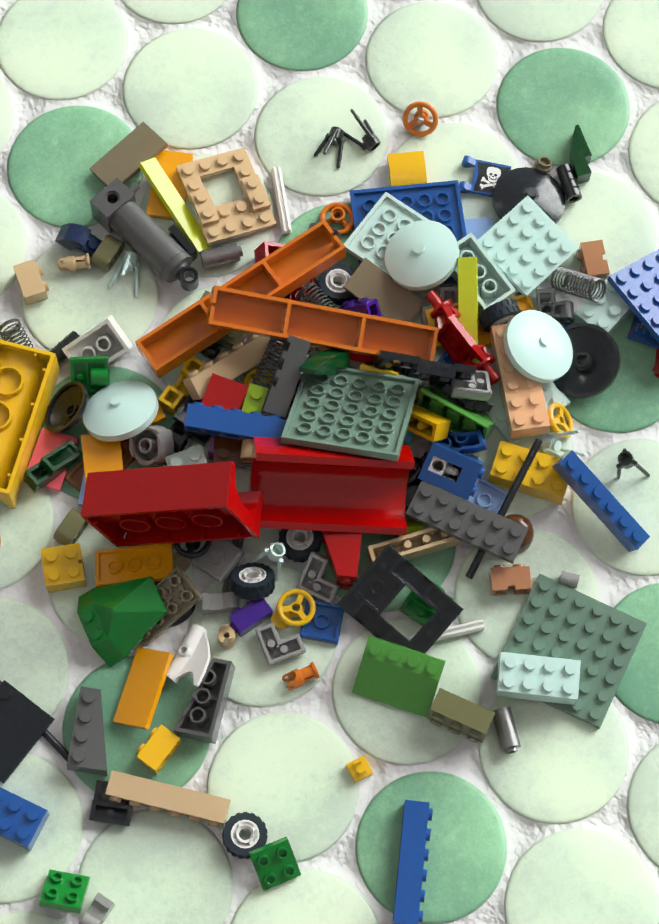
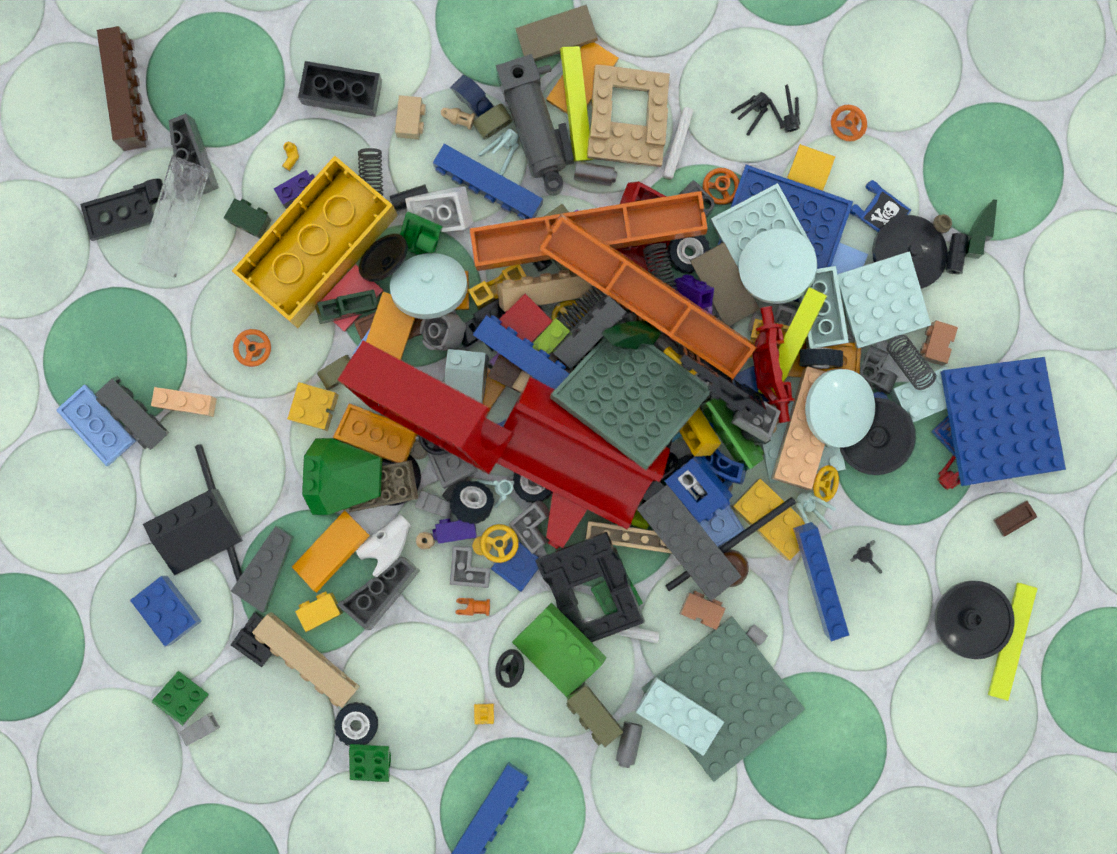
camera: 30 degrees right, 15 degrees up
none -> blue brick [433,143,543,220]
none -> black piece [495,649,525,688]

